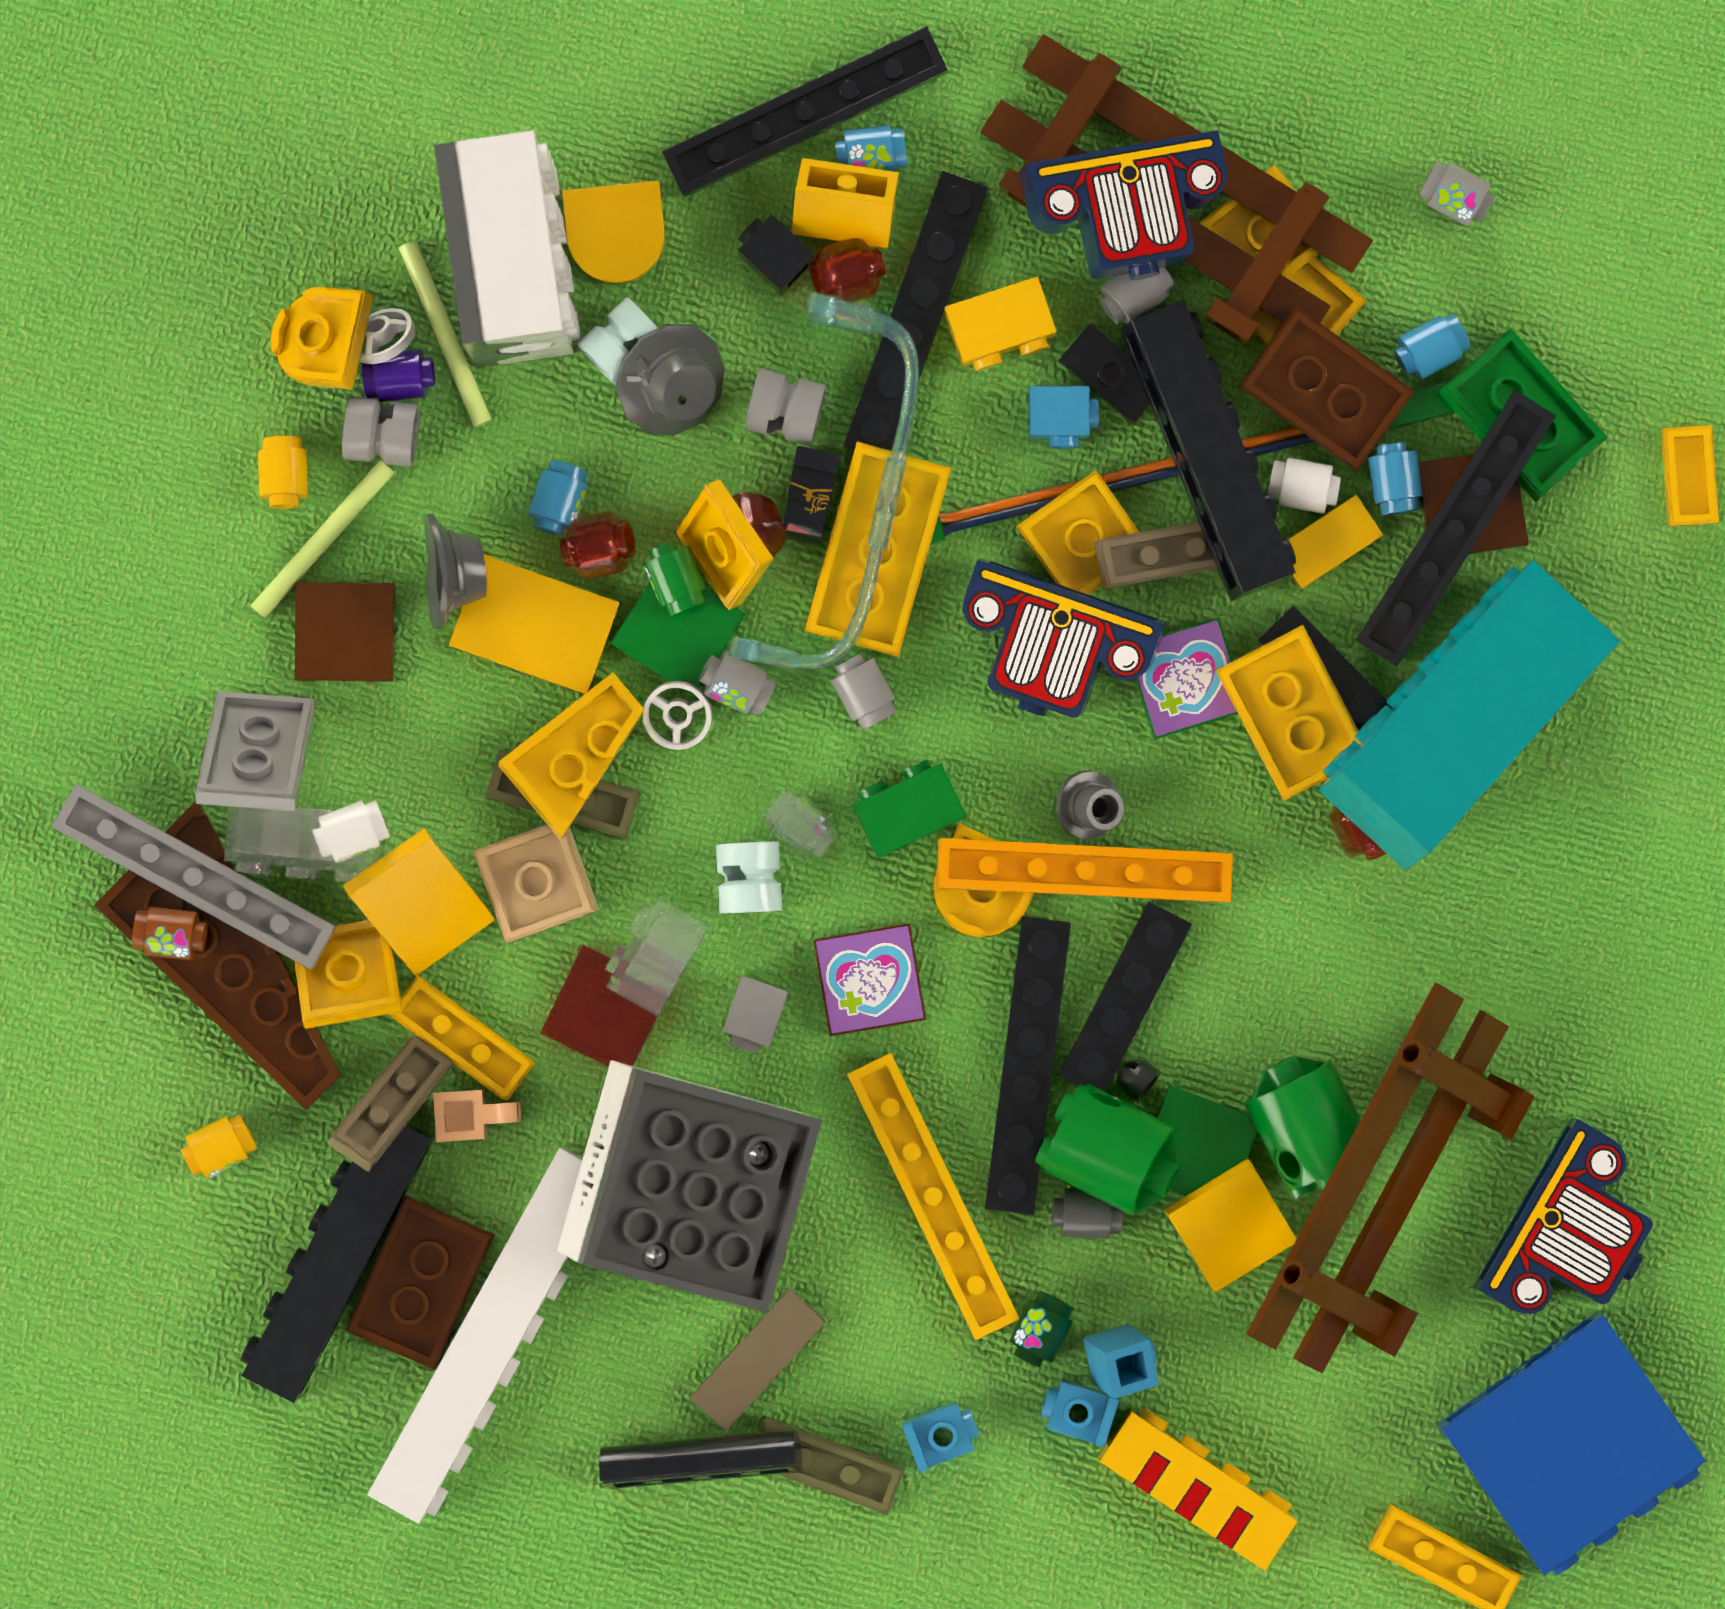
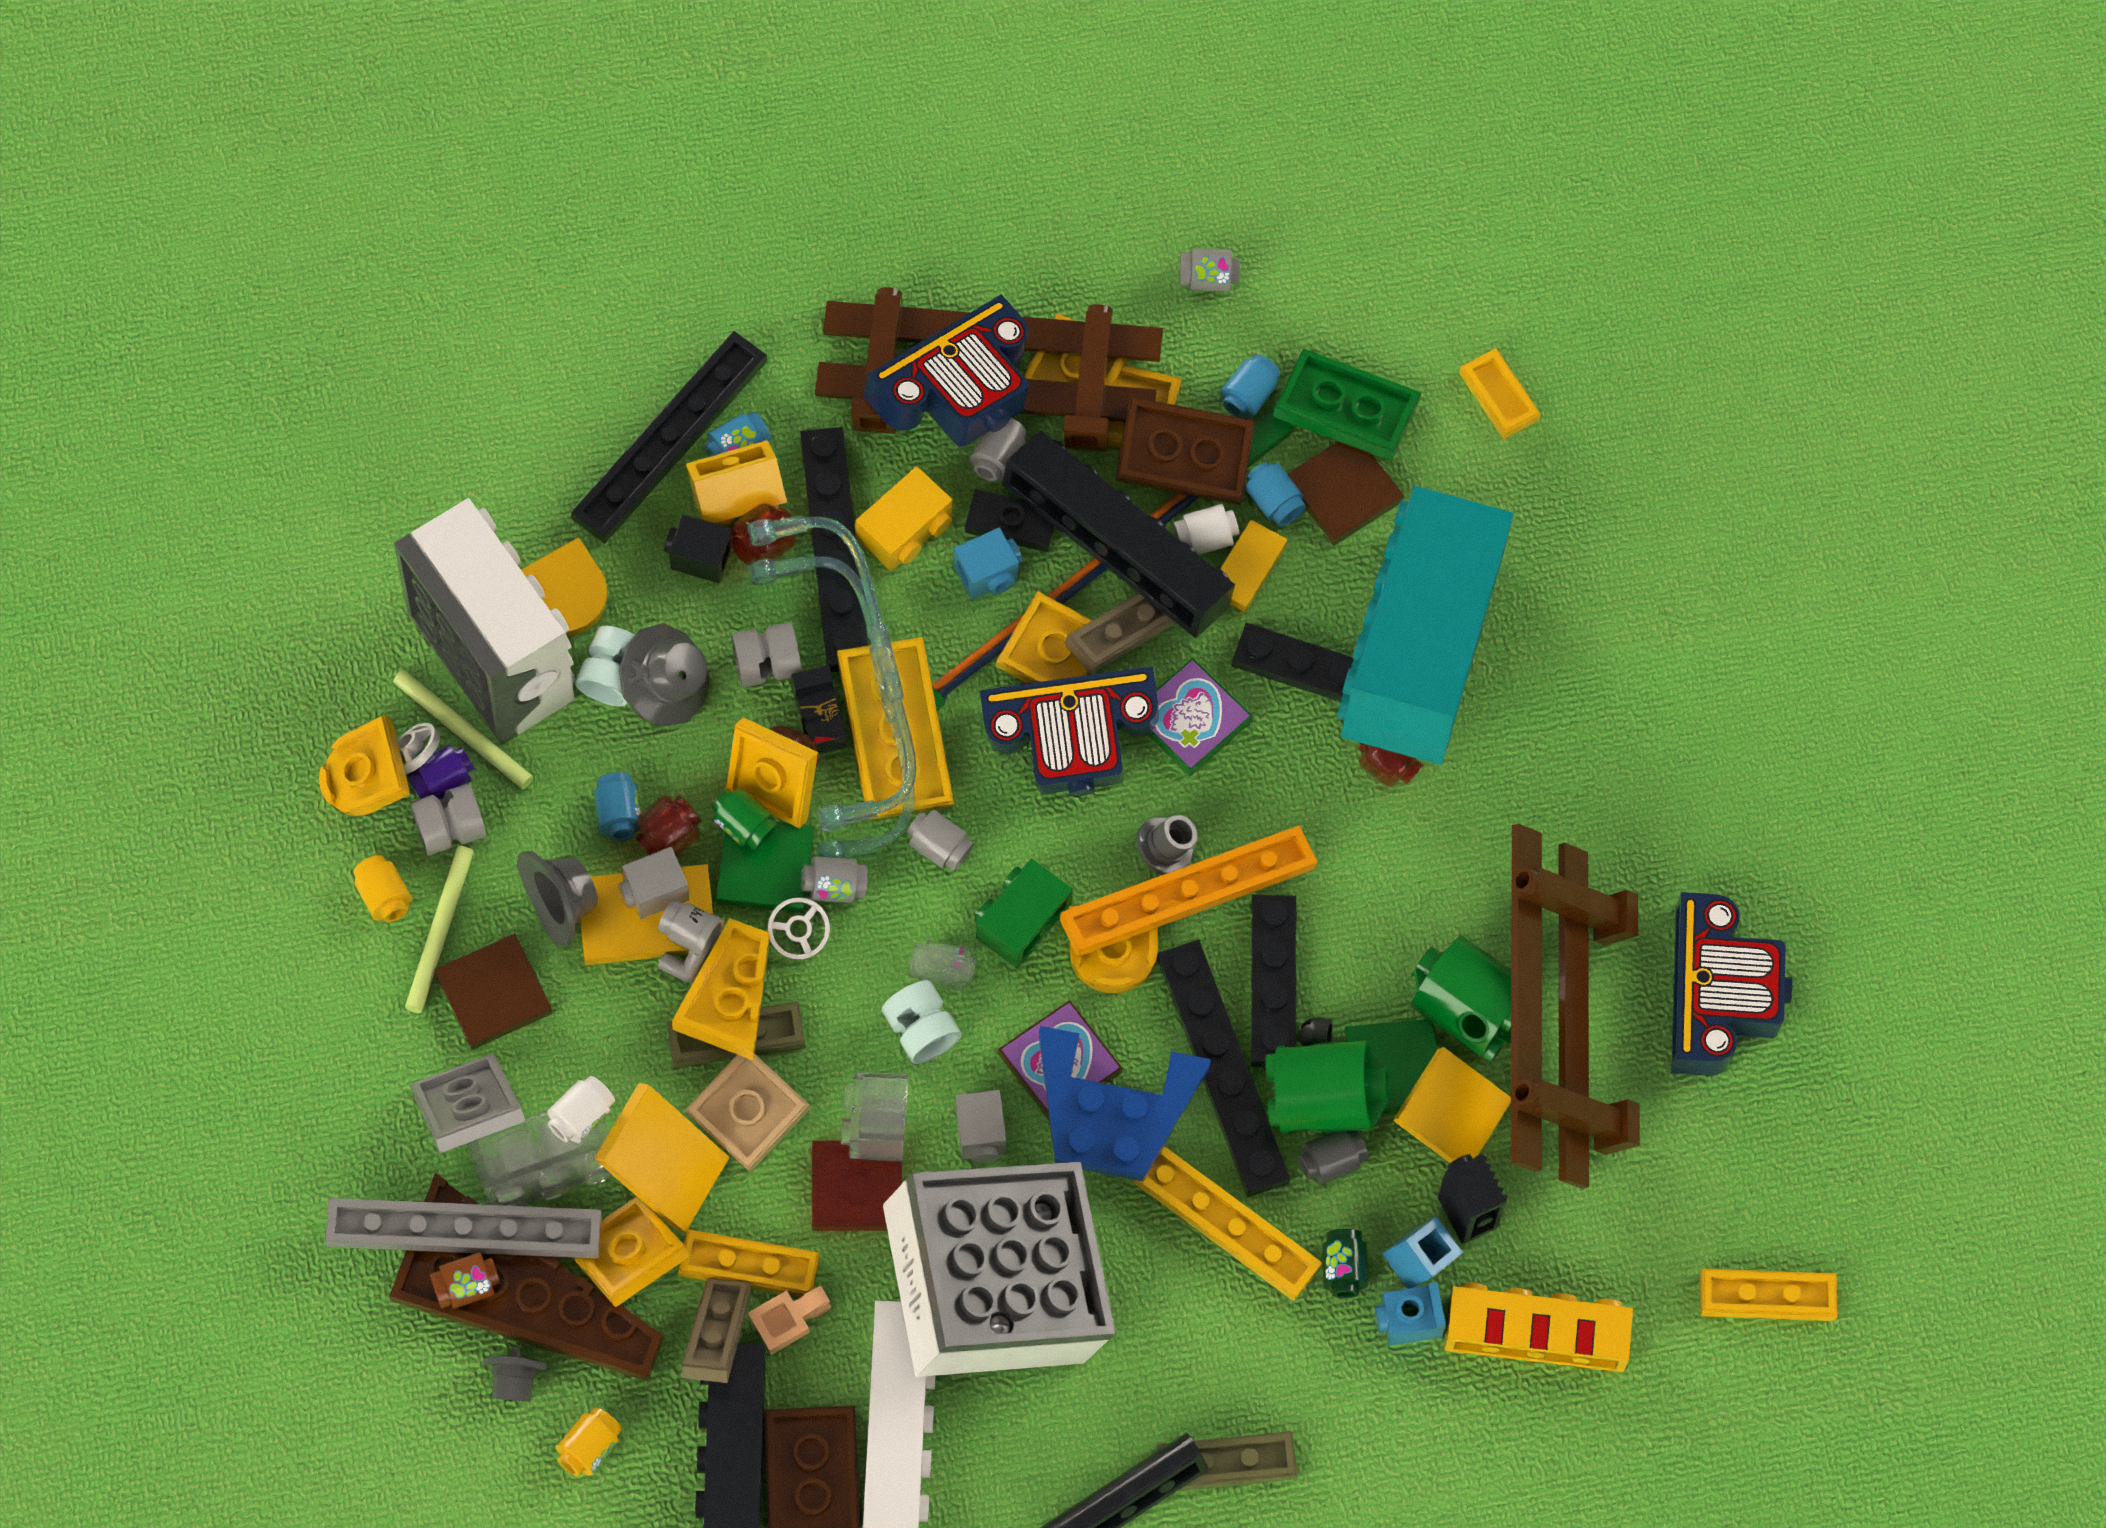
camera: 30 degrees left, 20 degrees down
dark tan tile [690,1288,826,1431] -> none
dark azure brick [901,1401,980,1472] -> none
yellow tile [1216,625,1360,801] -> none
black plate [1356,390,1557,666] -> none
blue panel [1436,1312,1706,1575] -> none
none -> dark grey piece [483,1348,547,1402]
none -> light grey brick [618,847,690,919]
none -> light grey piece [658,900,724,983]
none -> blue wing [1038,1026,1211,1182]
none -> black brick [1437,1154,1508,1244]

